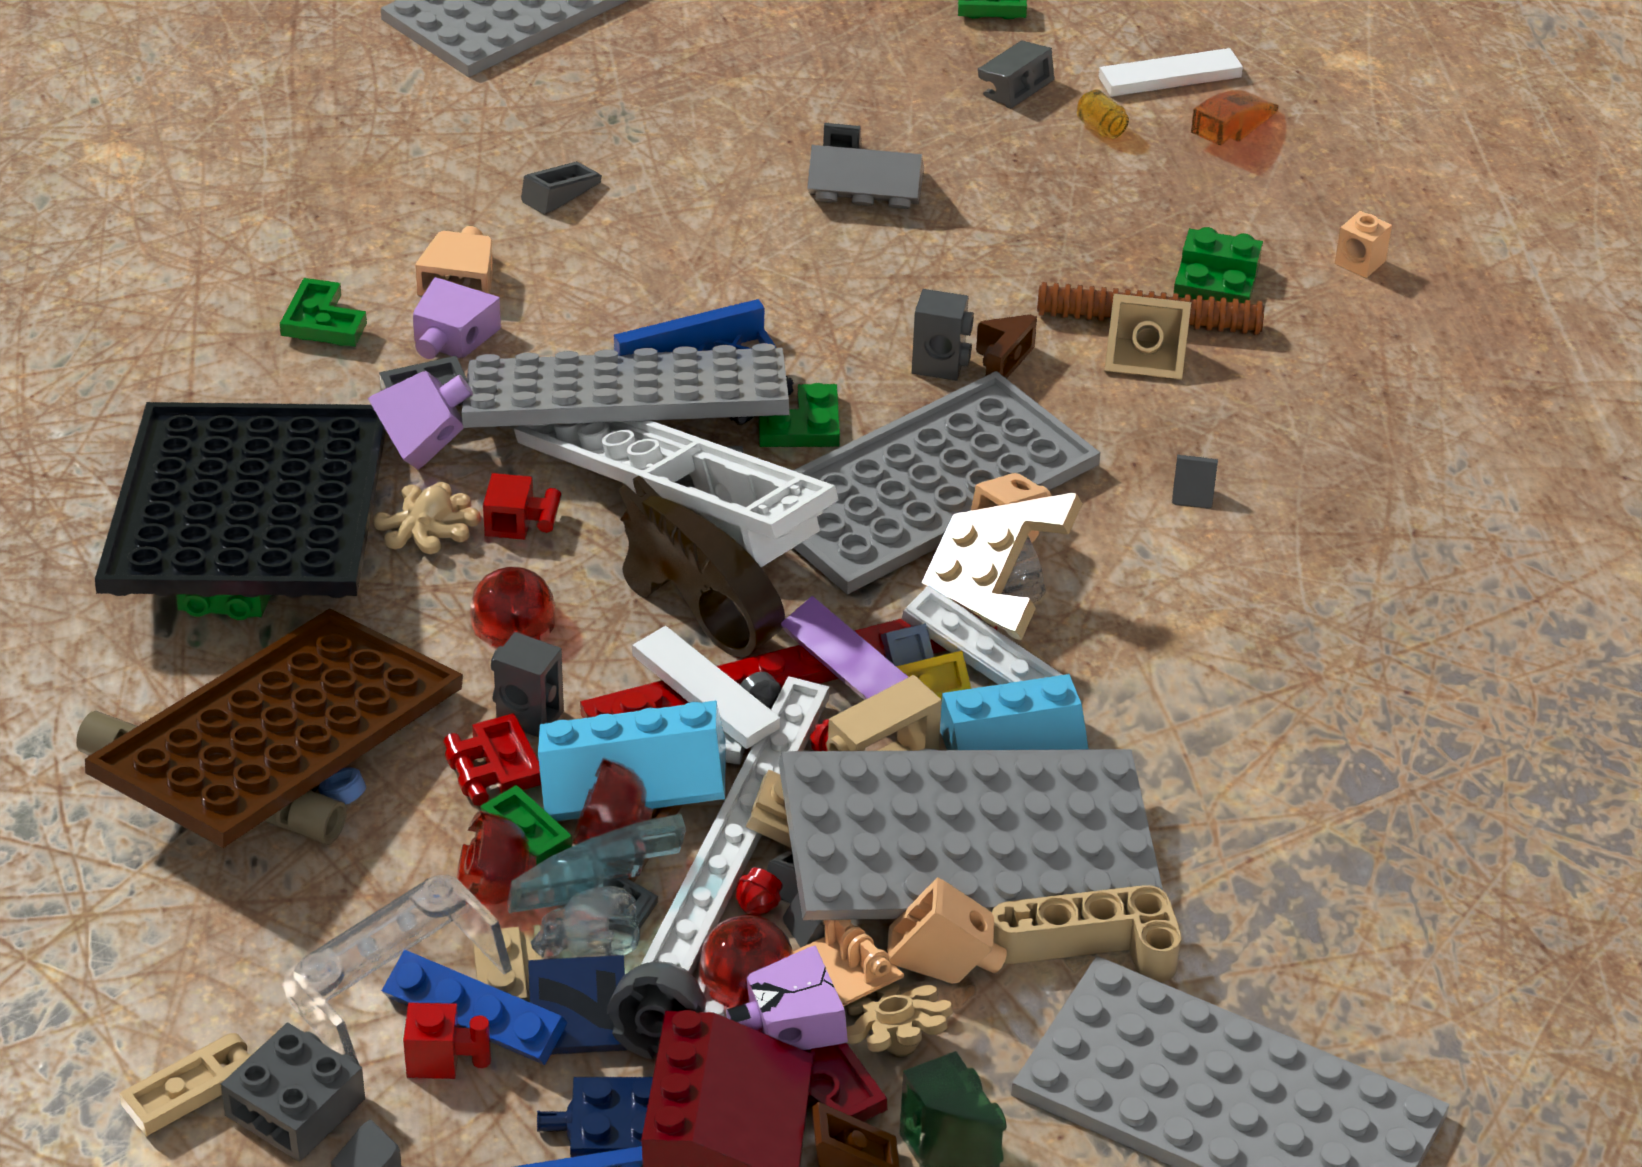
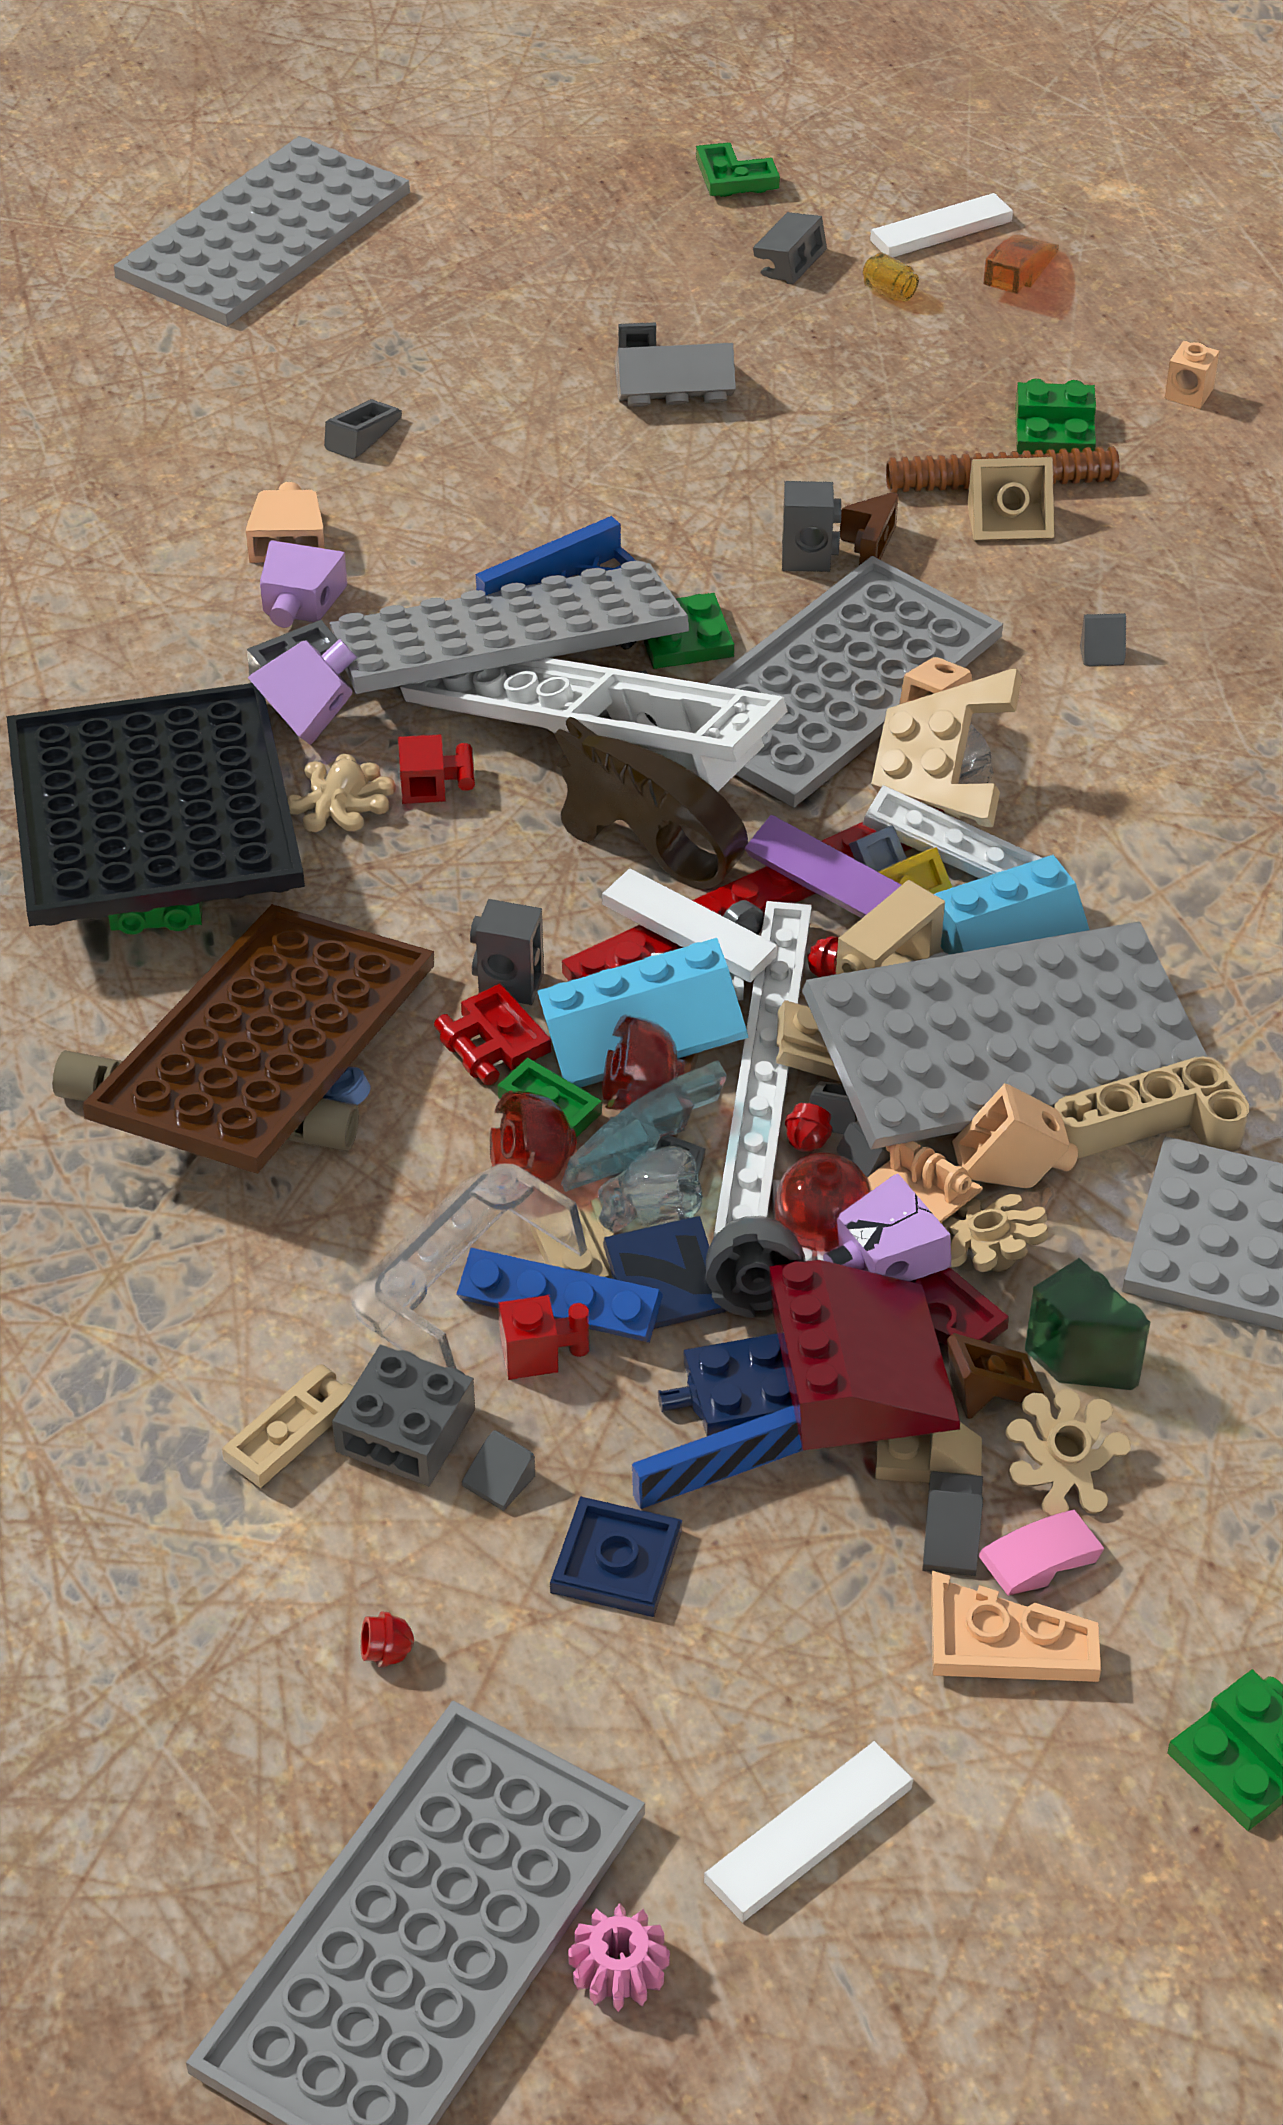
camera: 10 degrees left, 5 degrees up
green plate [280,278,367,347] -> none
clear red cylinder [470,567,556,648] -> none

